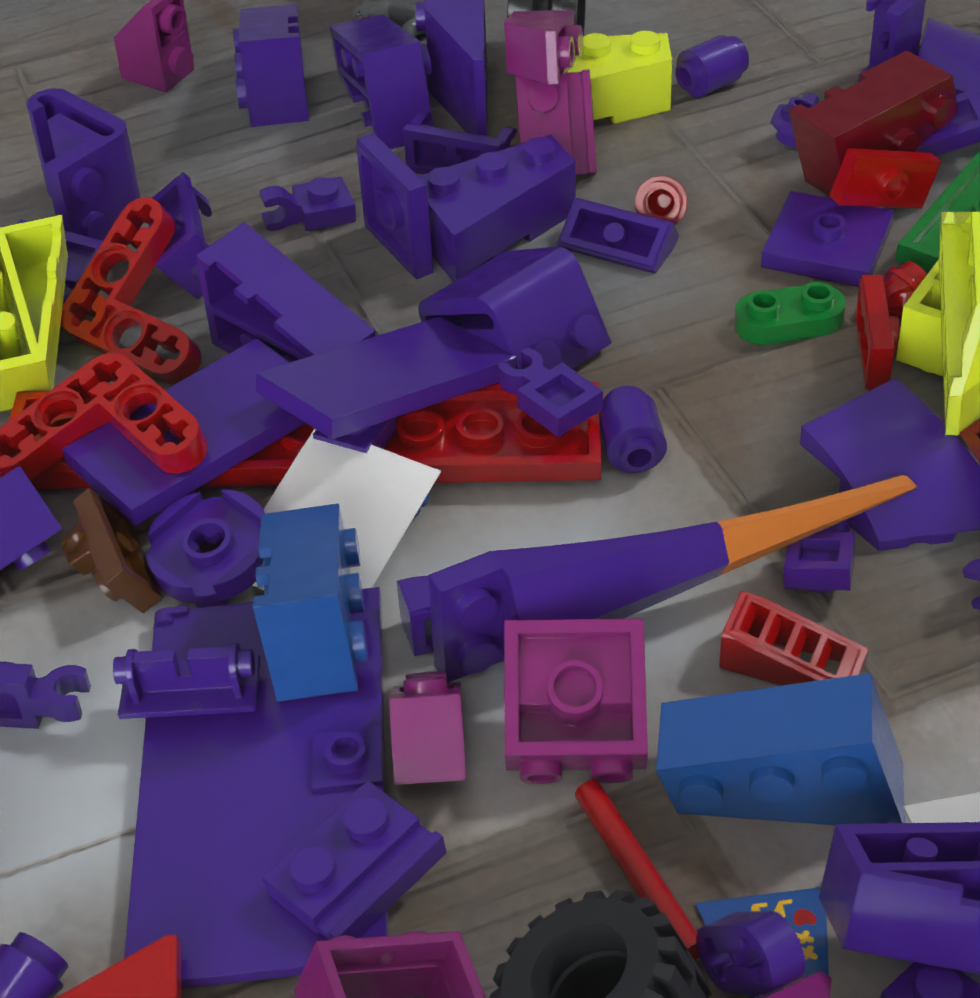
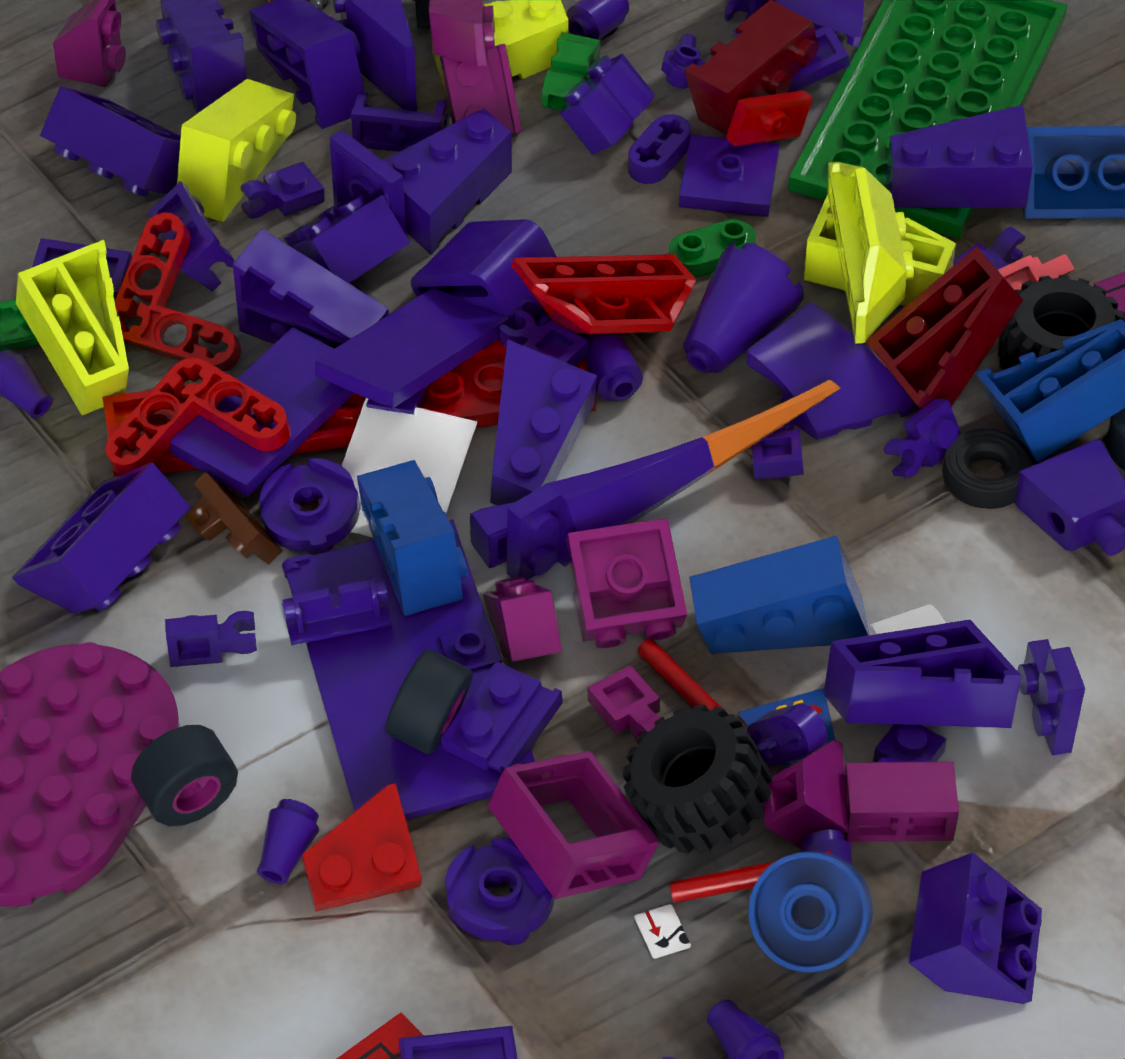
camera: 15 degrees left, 5 degrees up
dark purple piece [27,88,141,240] -> none
dark purple slope [556,197,679,274] -> none
plate [635,176,688,225] -> none
red slope [719,591,869,686] -> none
red plate [855,275,900,392] -> none
red plate [883,261,927,319] -> none
none -> dark purple slope [39,86,181,197]
none -> neon yellow wedge [177,79,296,222]
none -> dark purple slope [284,194,410,283]
none -> black wheel [385,650,473,754]
none -> dark purple wedge [490,339,597,506]
none -> red wedge [511,254,696,334]
none -> green leg [541,32,600,111]
none -> dark purple brick [560,53,655,155]
none -> magenta plate [587,665,660,745]
none -> dark purple beam [628,114,691,184]
none -> dark purple cone [683,242,804,373]

